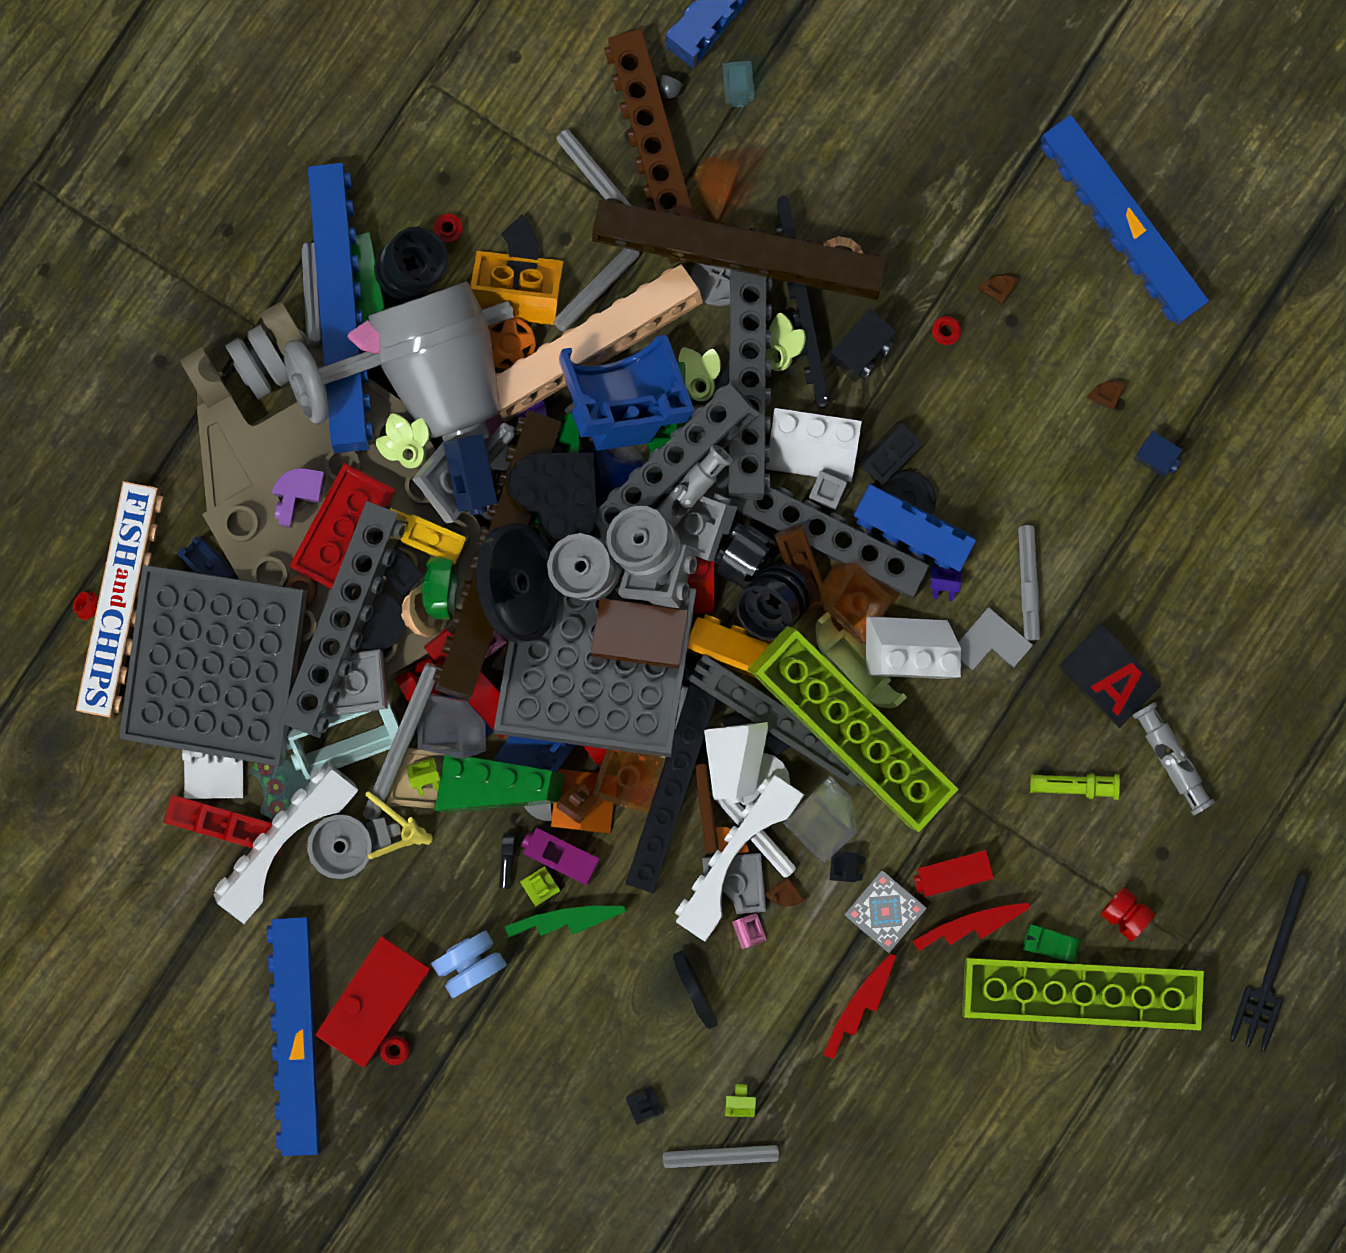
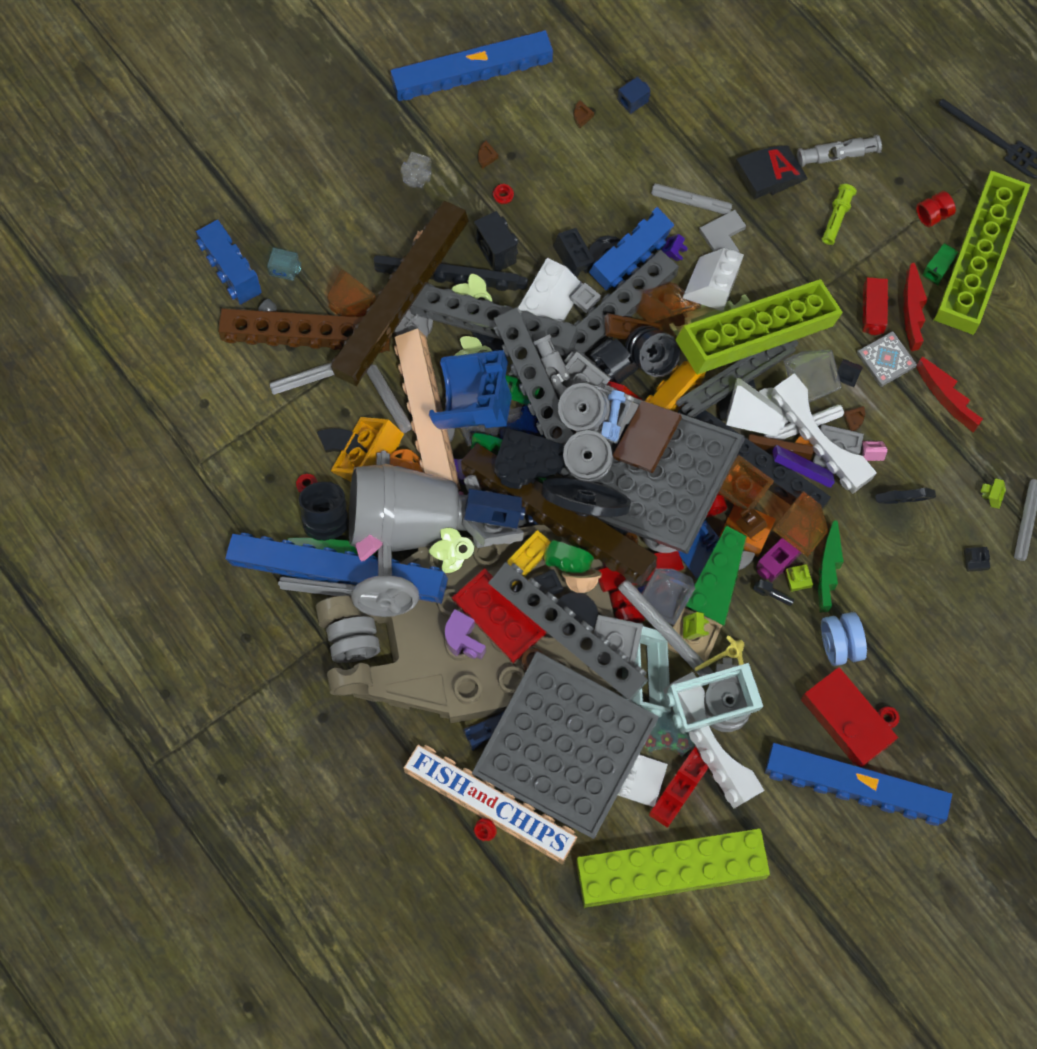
camera: 75 degrees left, 15 degrees down
none -> clear brick [401,152,432,189]
none -> lime brick [576,829,770,908]
none -> light blue hinge [602,390,626,442]
none -> light aqua window [666,663,763,734]
none -> dark purple tile [773,445,835,488]
none -> clear orange slope [773,491,828,557]

